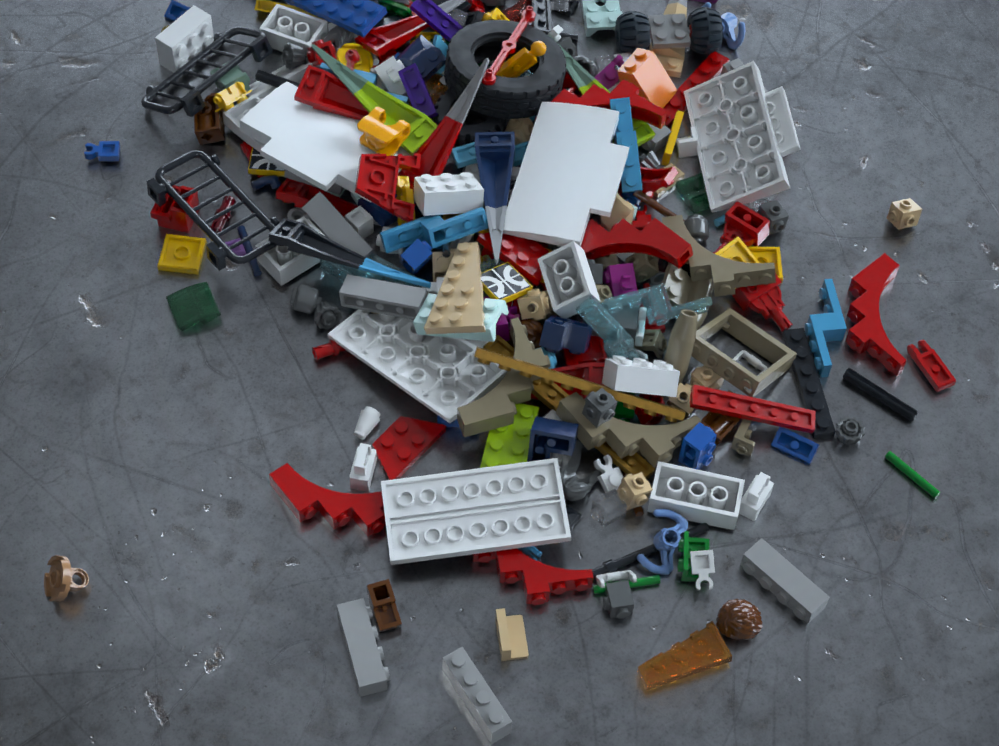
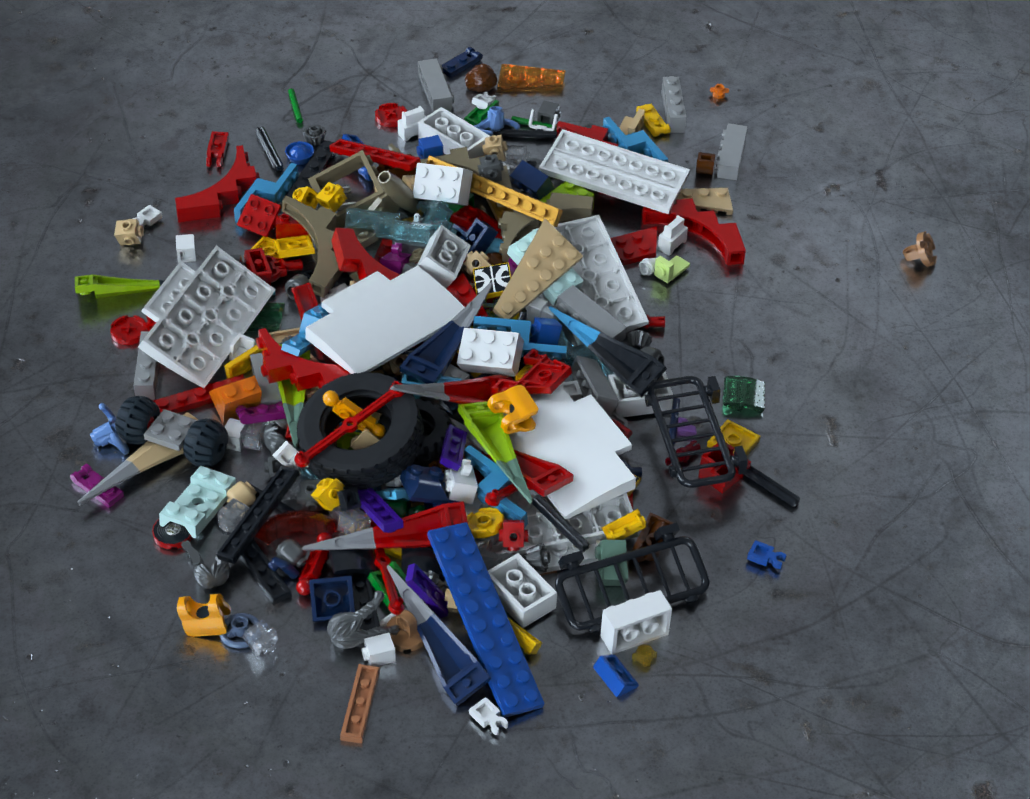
camera: 150 degrees left, 10 degrees down
none -> lime plate [75,274,165,298]
none -> red tile [110,315,148,345]
none -> white plate [133,205,162,228]
none -> white panel [176,234,196,263]
none -> tan head [226,481,257,511]
none -> red bracket [237,194,281,237]
none -> blue hat [285,141,314,165]
none -> yellow brick [292,186,318,209]
none -> yellow brick [316,182,347,212]
none -> red tile [375,103,407,128]
none -> dark blue plate [442,47,483,78]
none -> dark azure bracket [602,117,668,162]
none -> yellow plate [636,103,670,137]
none -> yellowish green bracket [654,256,690,283]
none -> tan wing [674,188,733,215]
none -> black axle [744,465,800,507]

